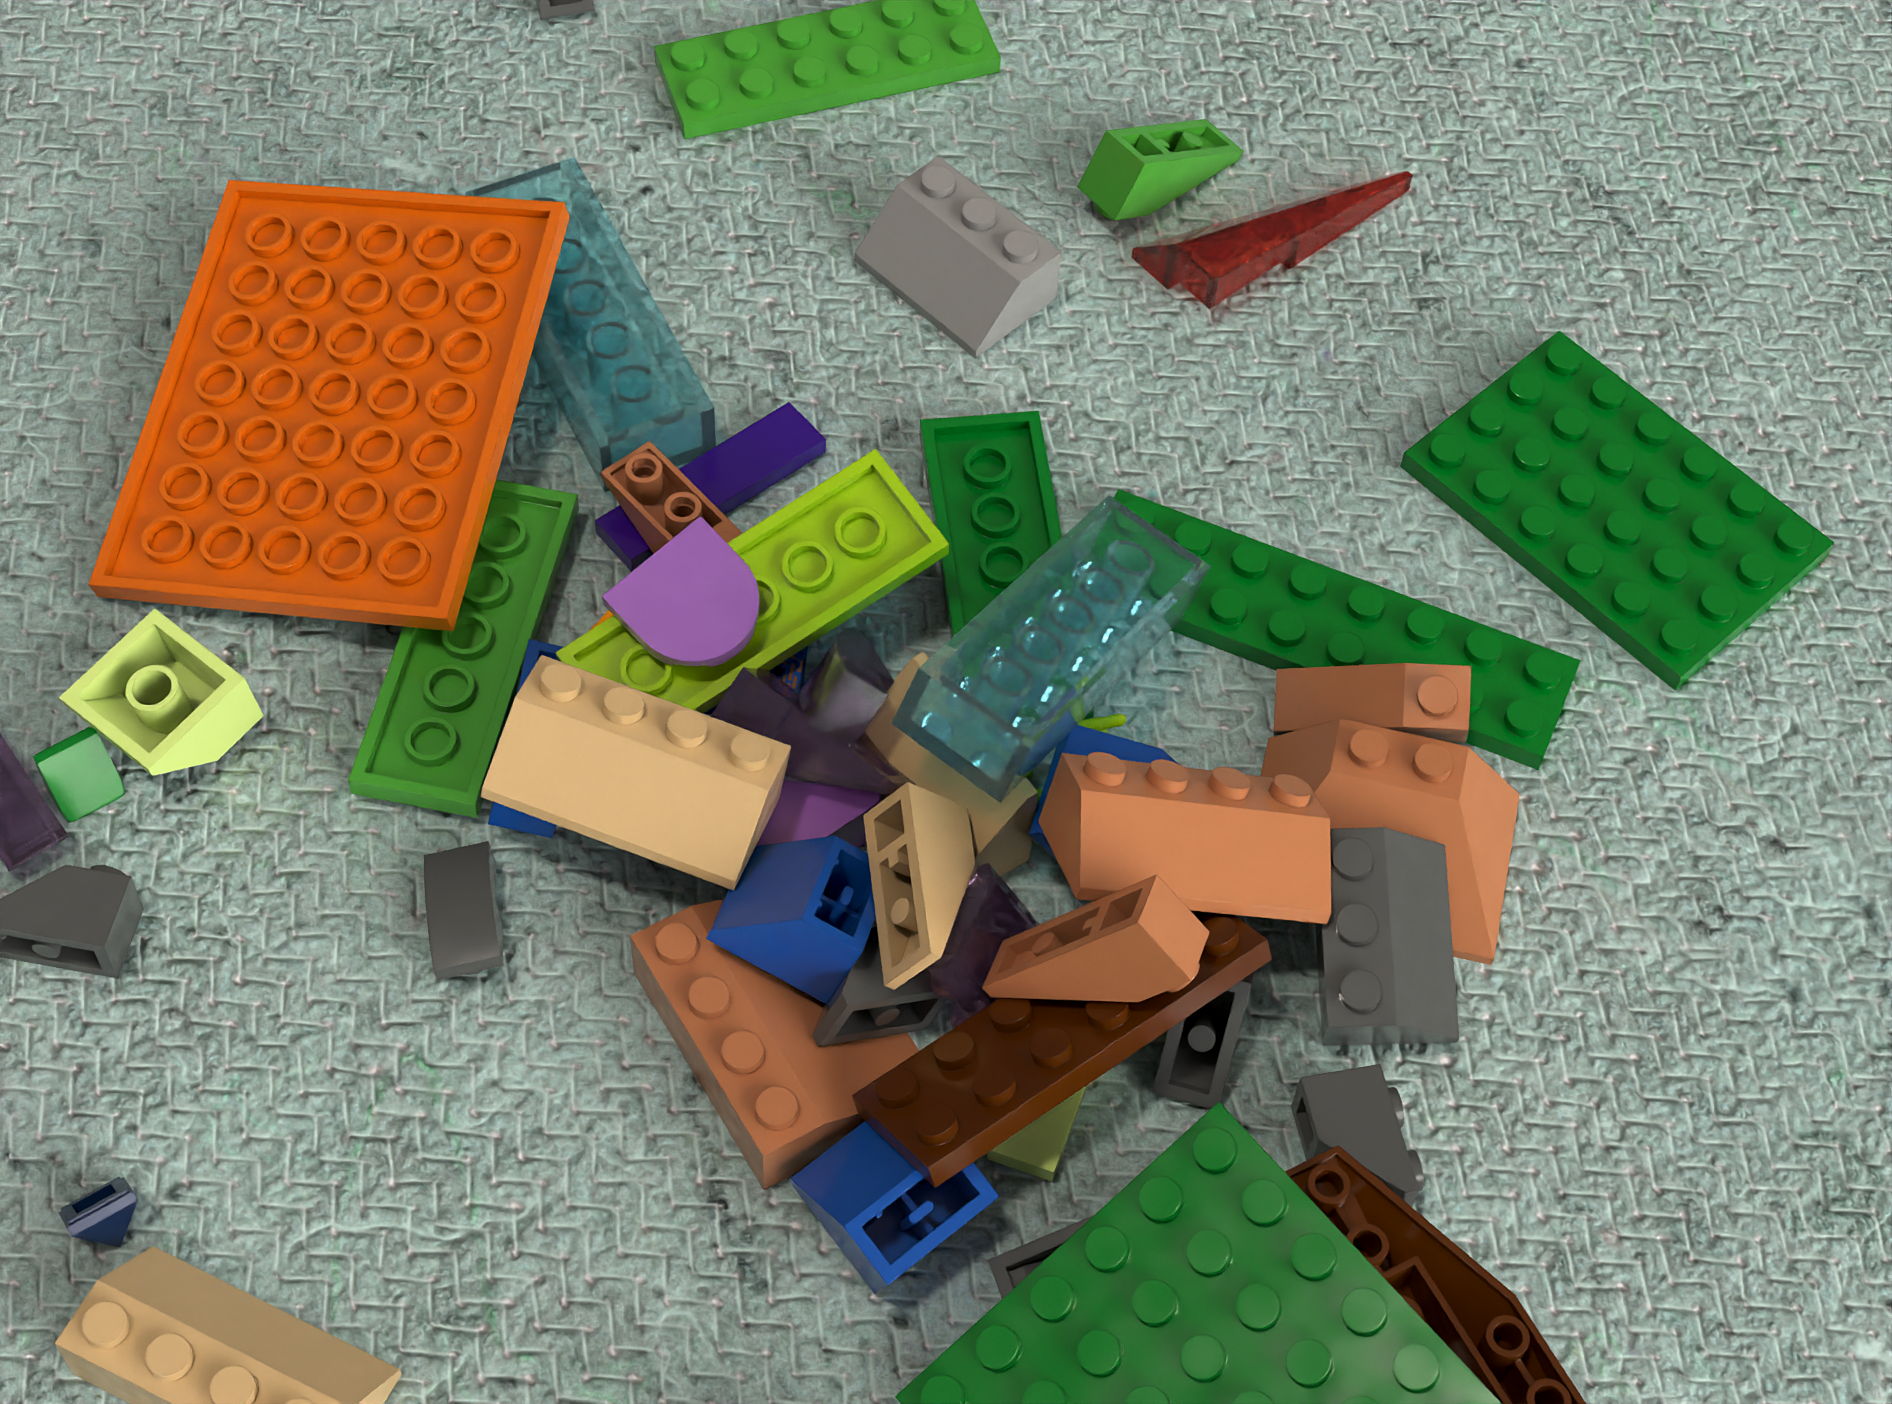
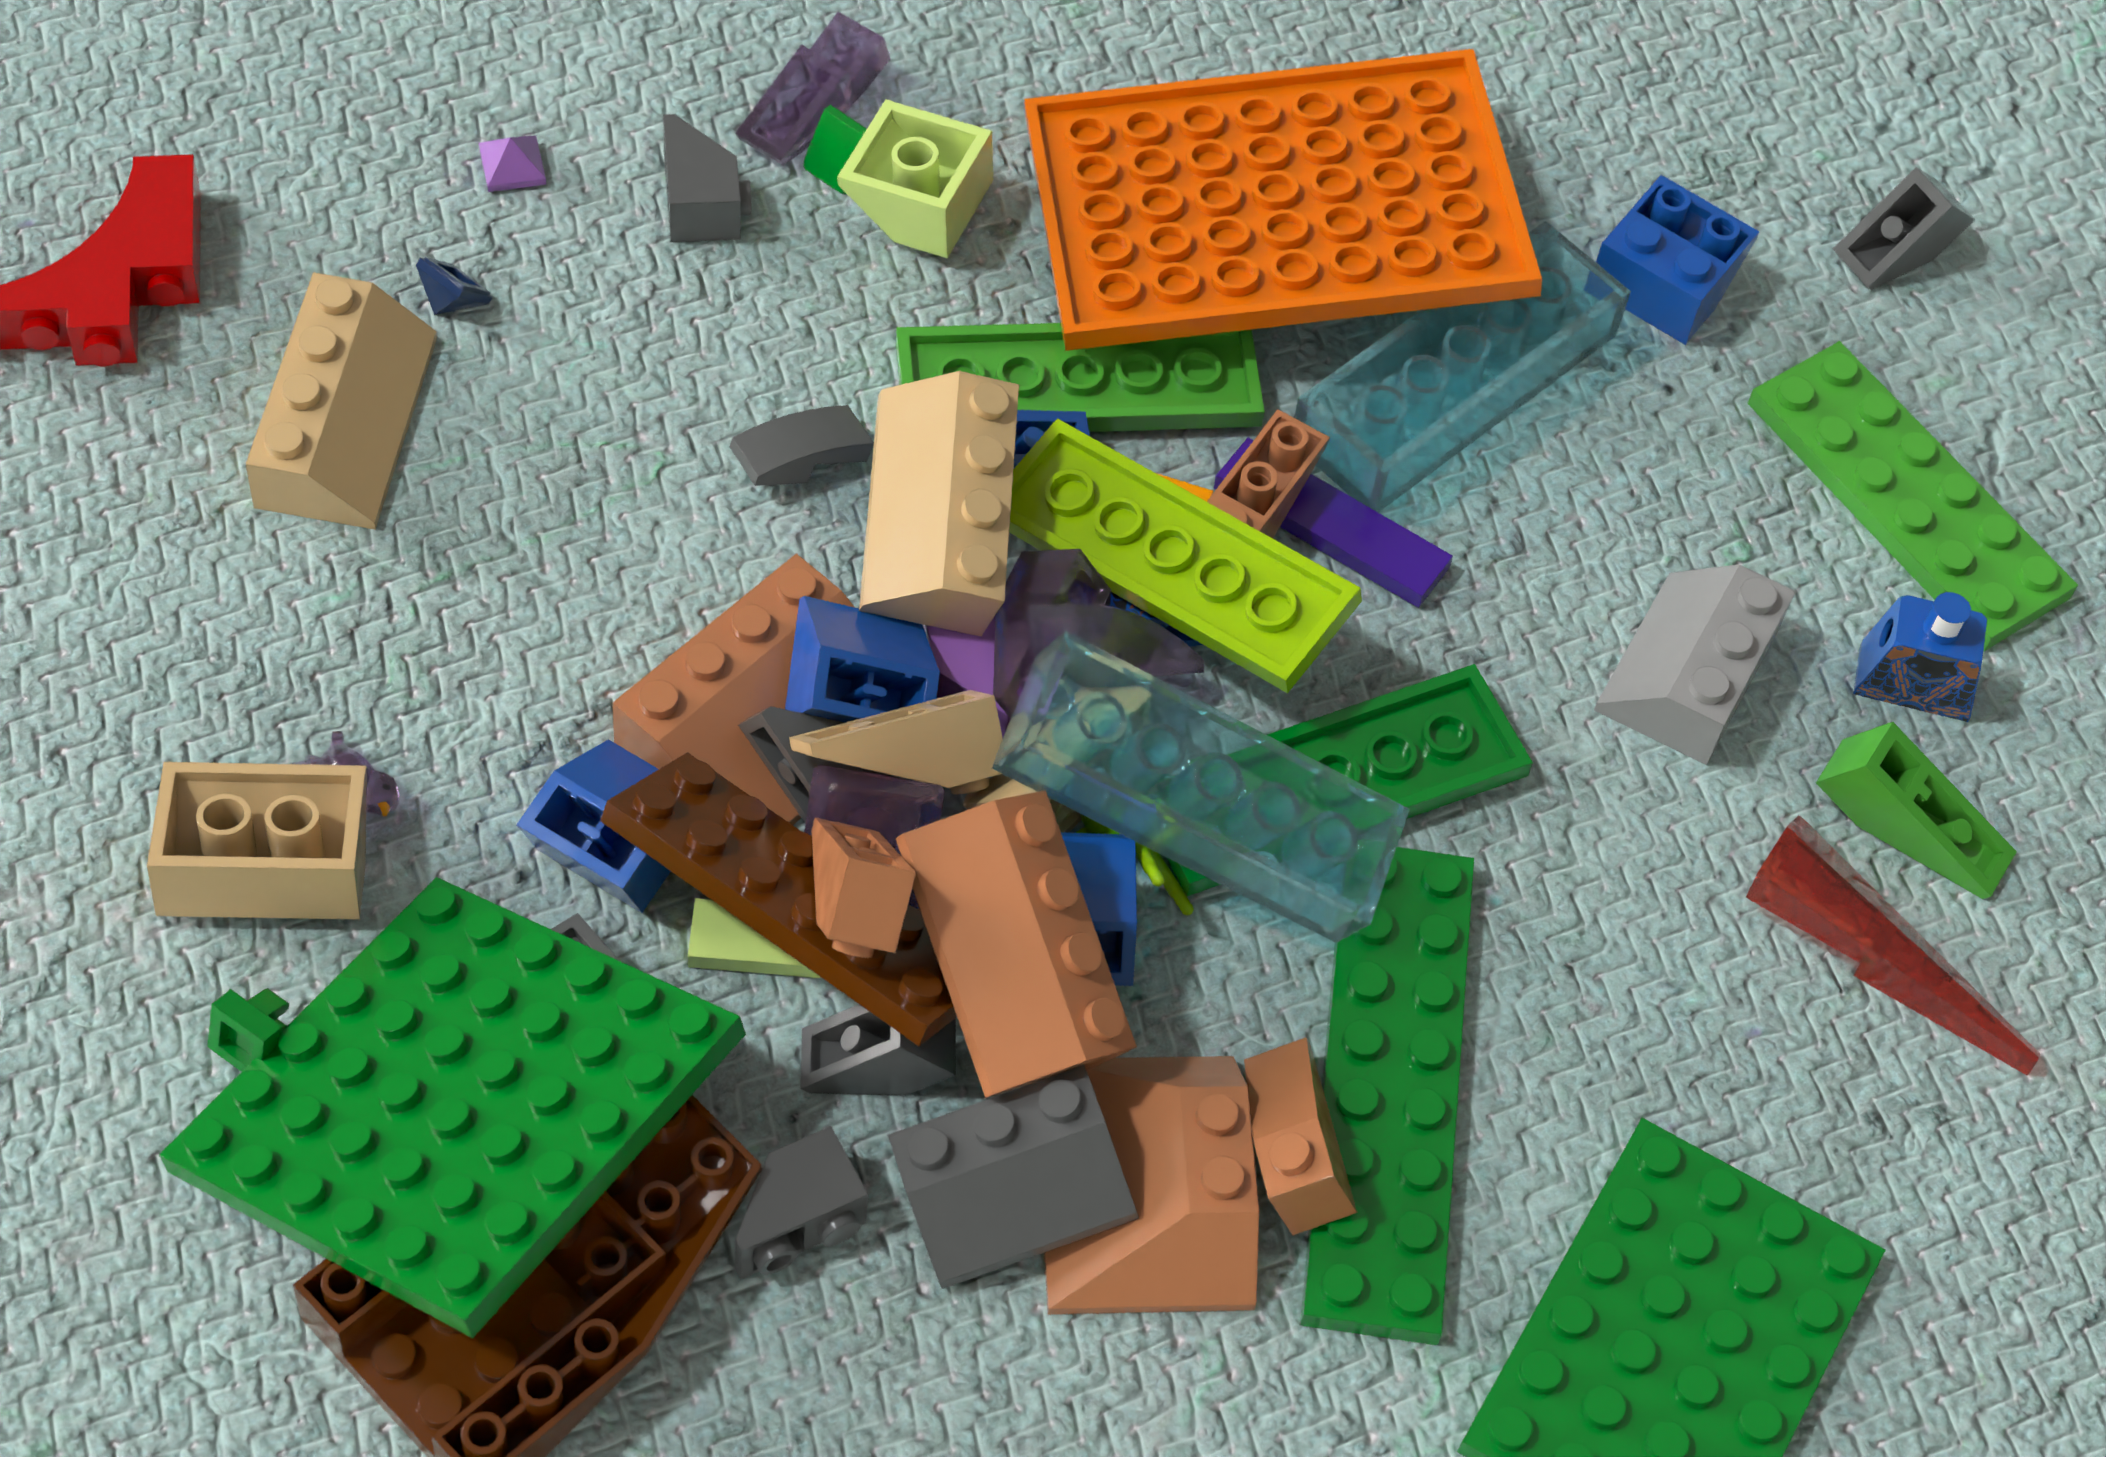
camera: 70 degrees right, 0 degrees up
medium lavender tile [602,516,760,667] -> none
none -> blue slope [1588,175,1760,345]
none -> blue torso [1853,592,1987,722]

